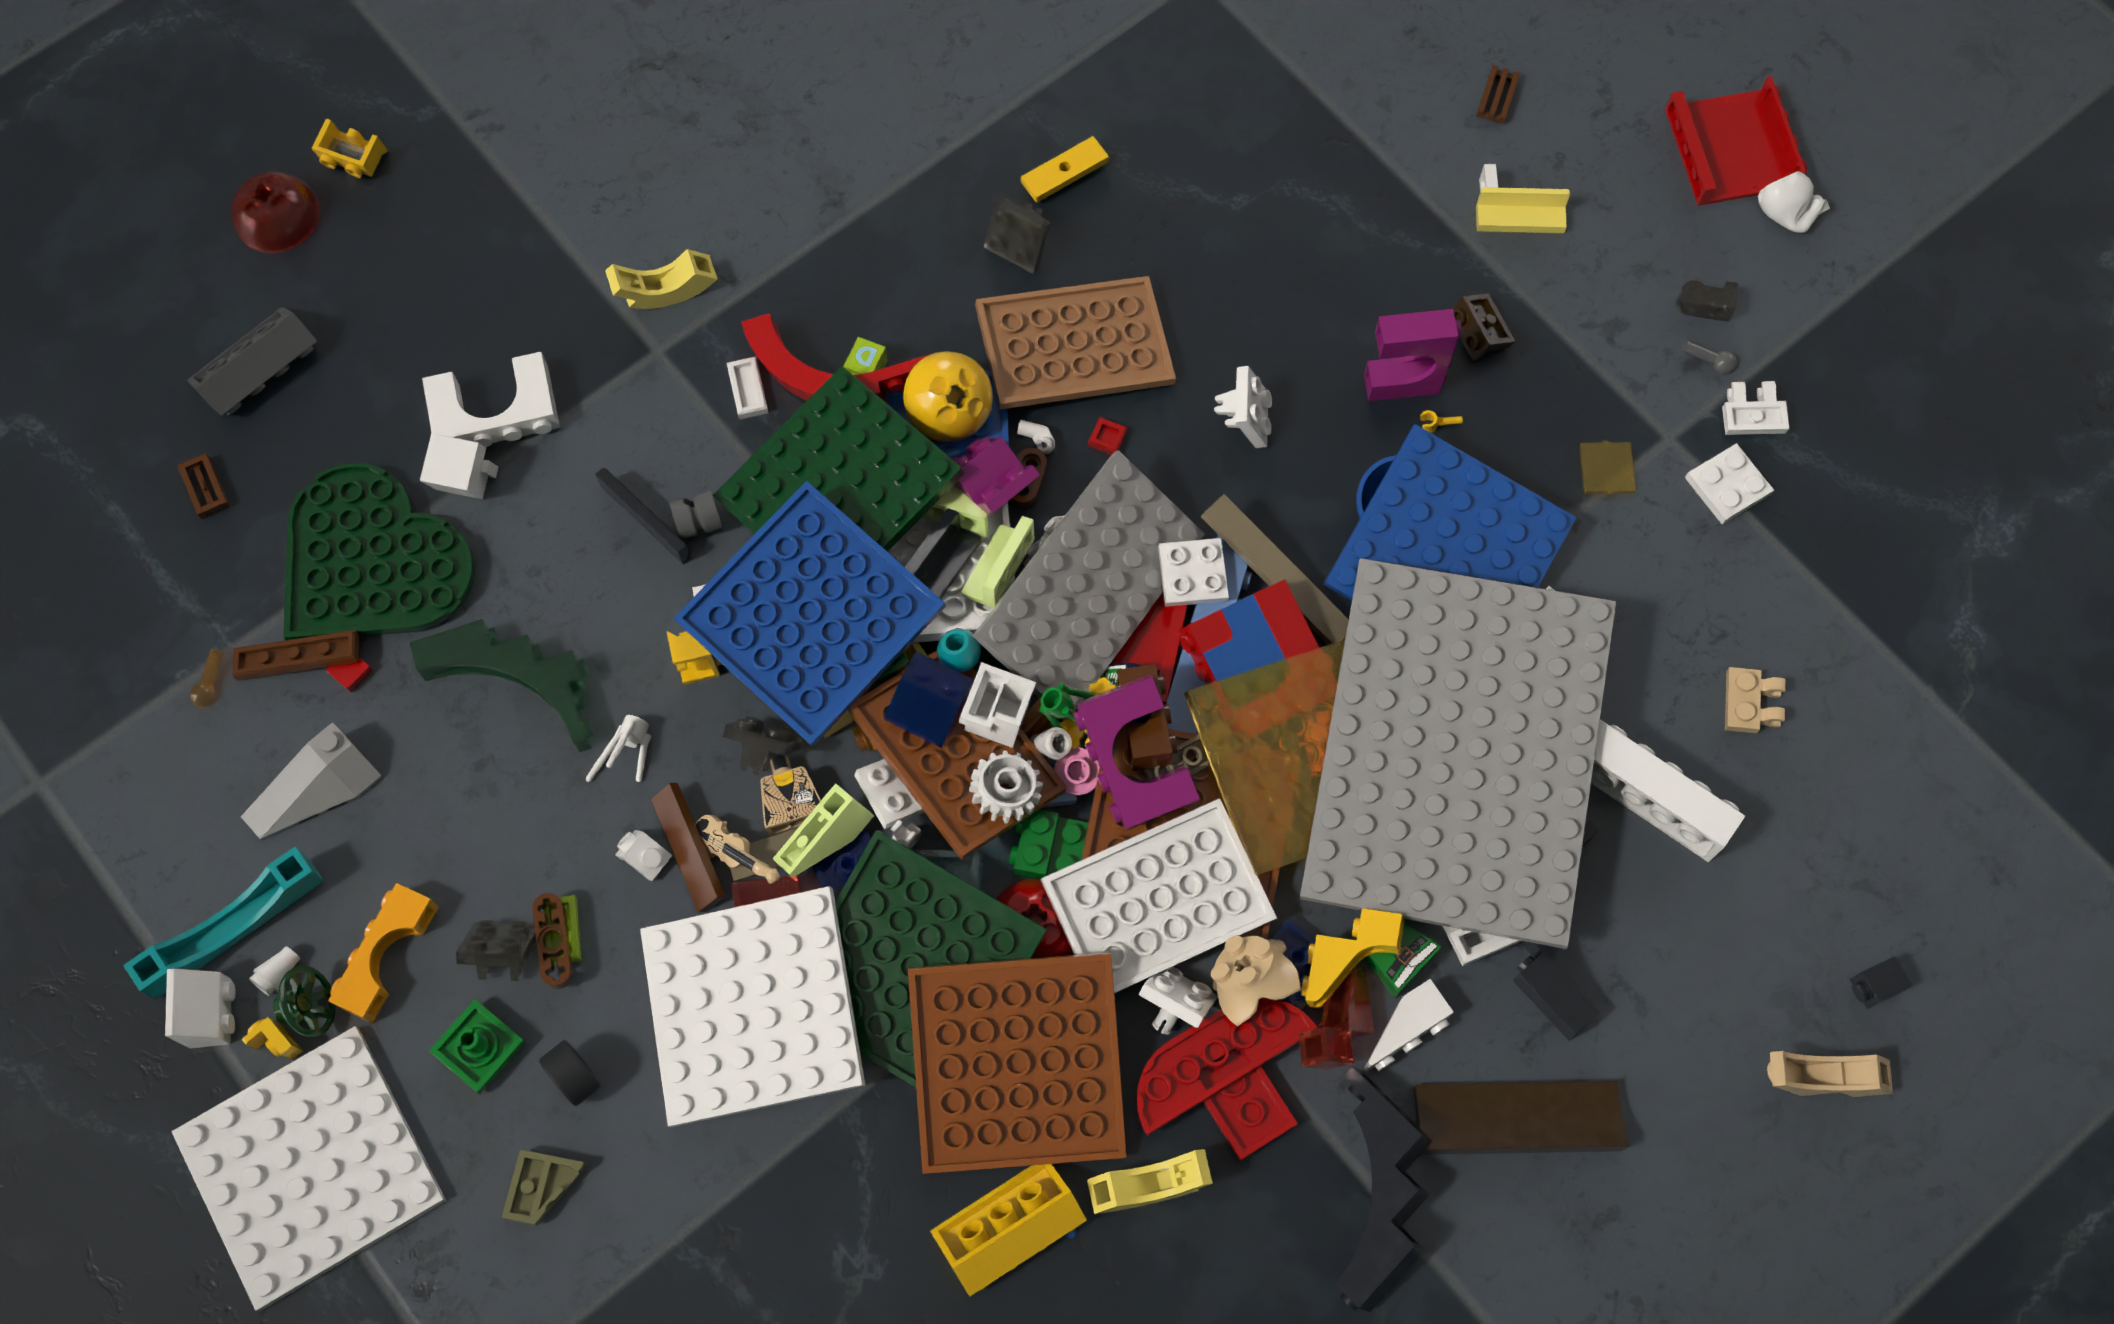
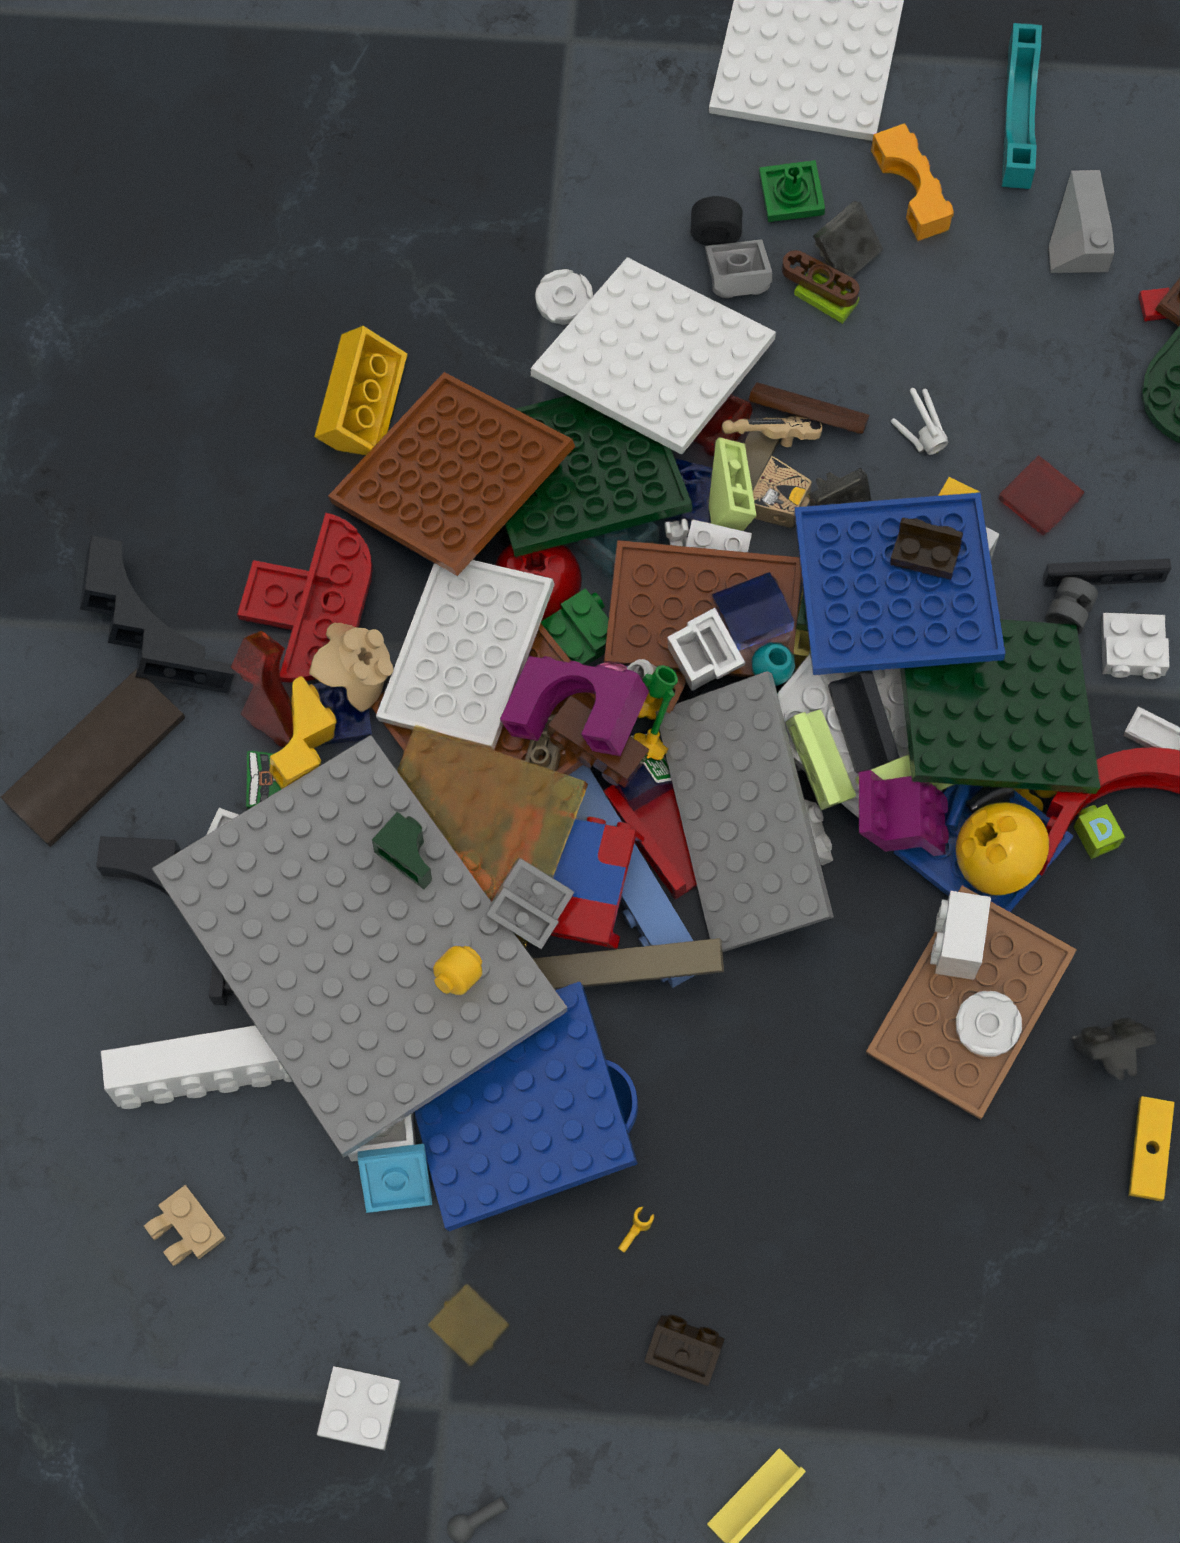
camera: 135 degrees right, 0 degrees up
white slope [165,969,236,1049] -> none
yellow bracket [242,1017,303,1060] -> none
white cone [249,946,300,996] -> none
dark green wheel [273,966,335,1037] -> none
clear green arch [410,619,594,752] -> none
olive wing [501,1149,586,1226] -> none
white bracket [615,830,672,881] -> none
white gear [969,751,1043,823] -> none
reddish brown plate [1010,448,1047,507] -> none
white arm [1017,420,1055,454] -> none
light yellow arch [1087,1149,1213,1214] -> none
red tile [1088,417,1128,455] -> none
white plate [1139,967,1218,1035] -> none
white plate [1158,538,1229,607] -> none
white plate [1214,366,1272,448] -> none
magenta arch [1364,309,1462,401] -> none
white slope [1364,979,1454,1072] -> none
white tile [1479,164,1498,192] -> none
white plate [1722,381,1789,435] -> none
none -> medium azure tile [358,1144,432,1213]
none -> dark green arch [372,812,432,889]
none -> yellow head [433,946,482,995]
none -> light grey slope [486,856,574,949]
none -> white tile [535,269,593,325]
none -> light grey slope [705,239,772,298]
none -> dark brown bracket [890,518,963,580]
none -> white brick [930,891,991,980]
none -> white tile [956,991,1022,1057]
none -> clear red tile [998,455,1085,536]
none -> white plate [1101,613,1169,679]

